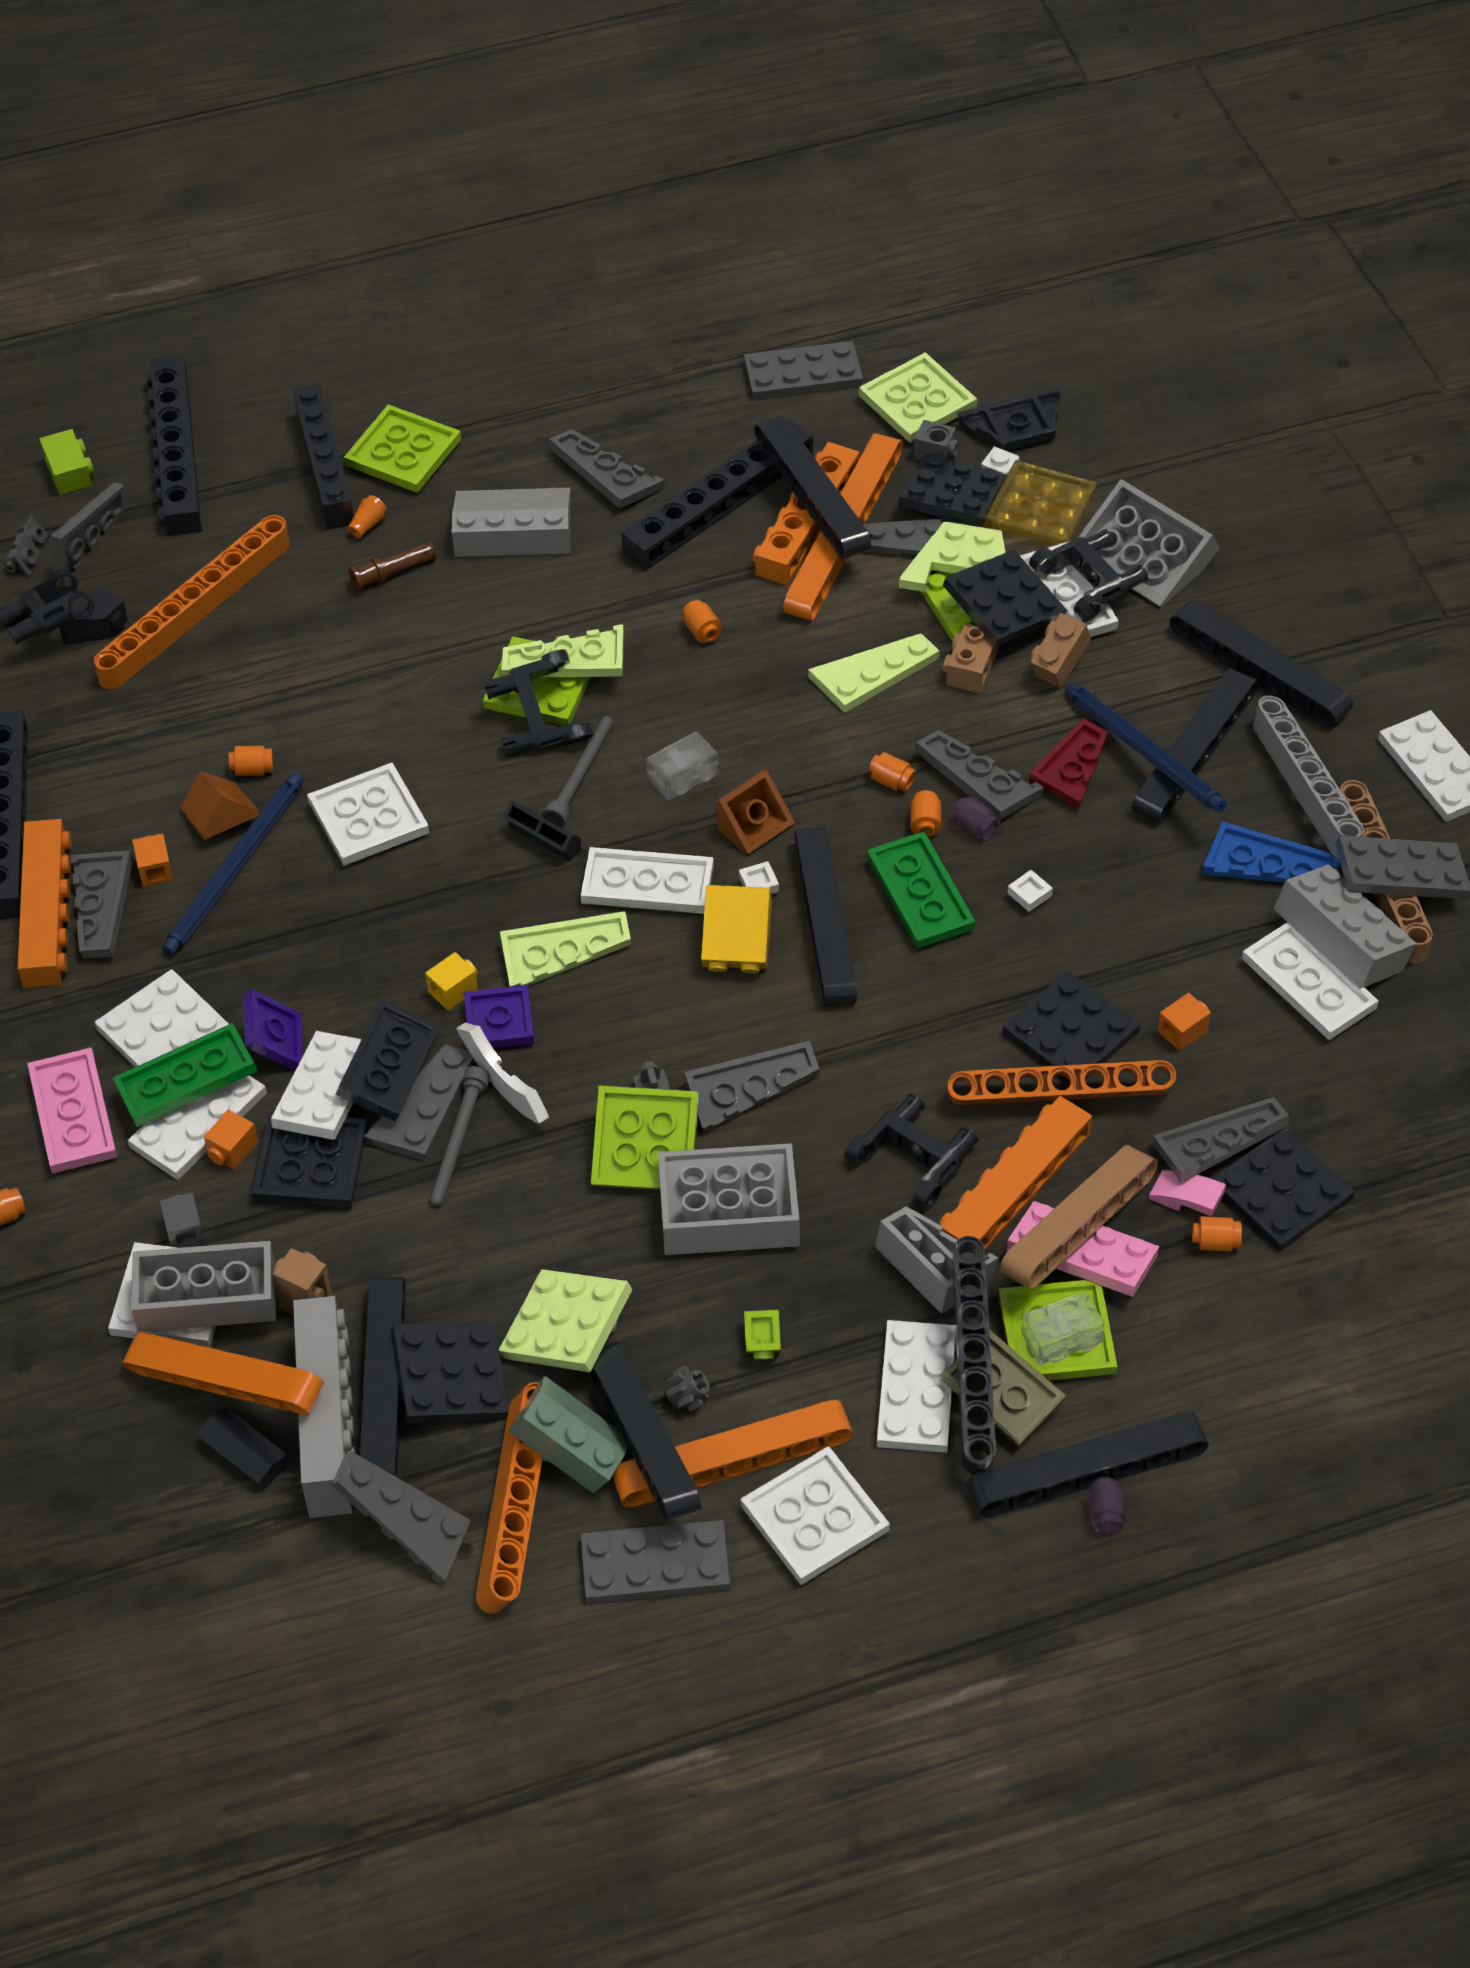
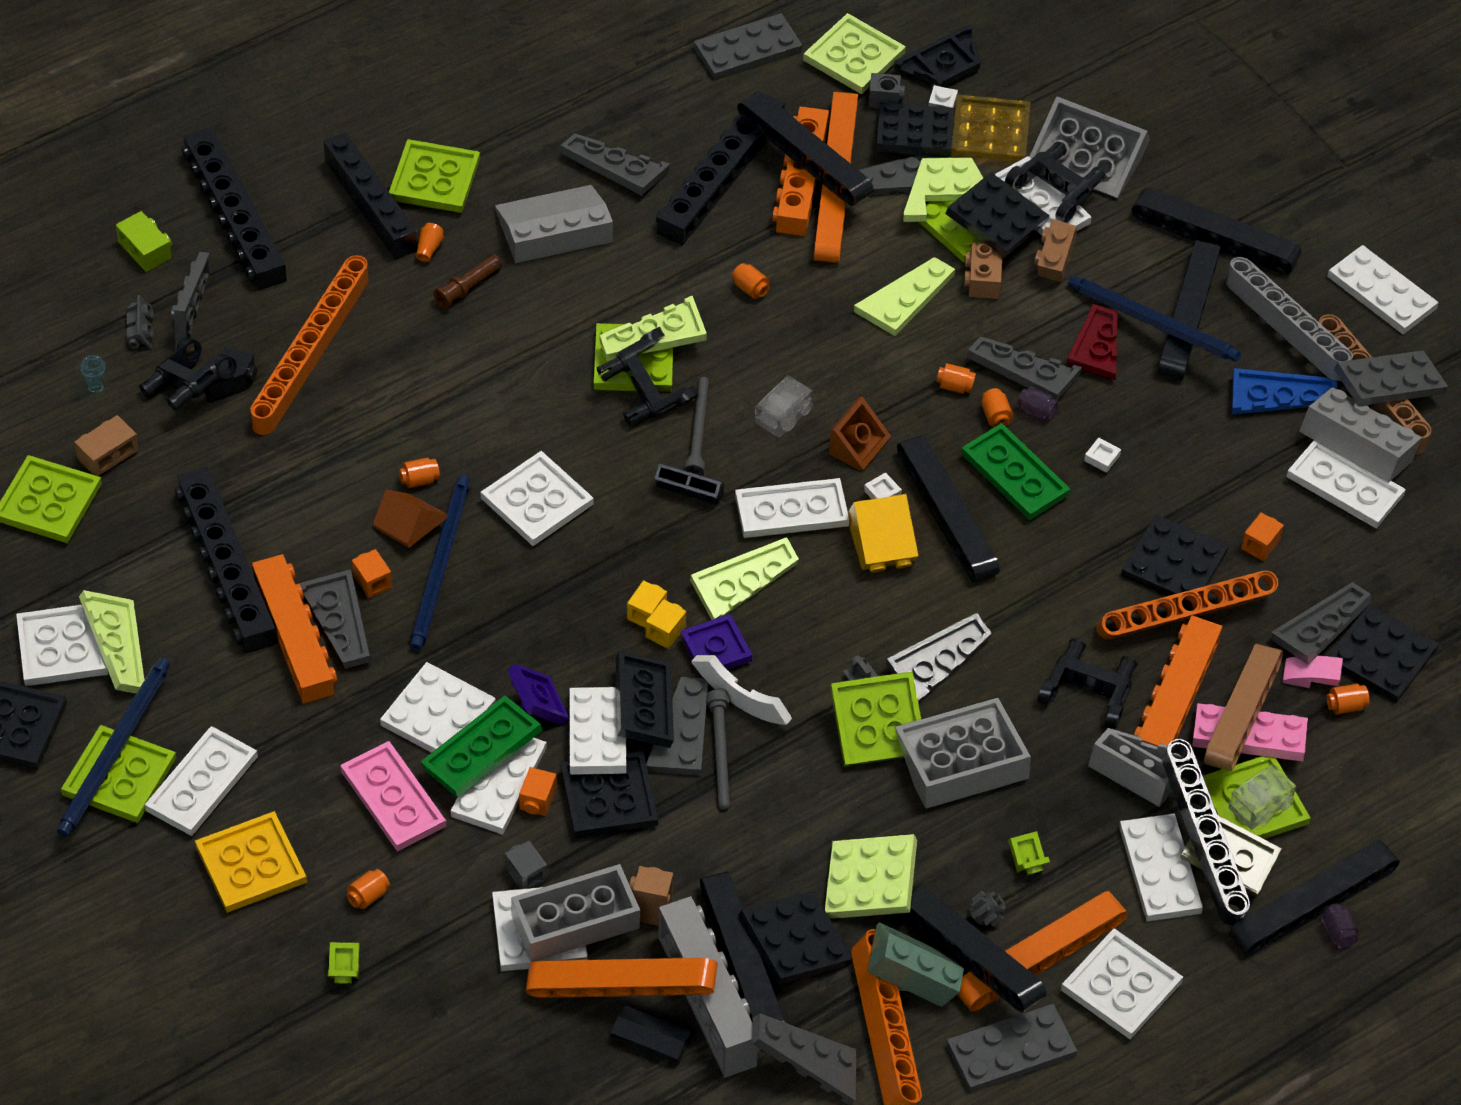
camera: 20 degrees left, 0 degrees up
none -> yellow brick [627,580,667,628]

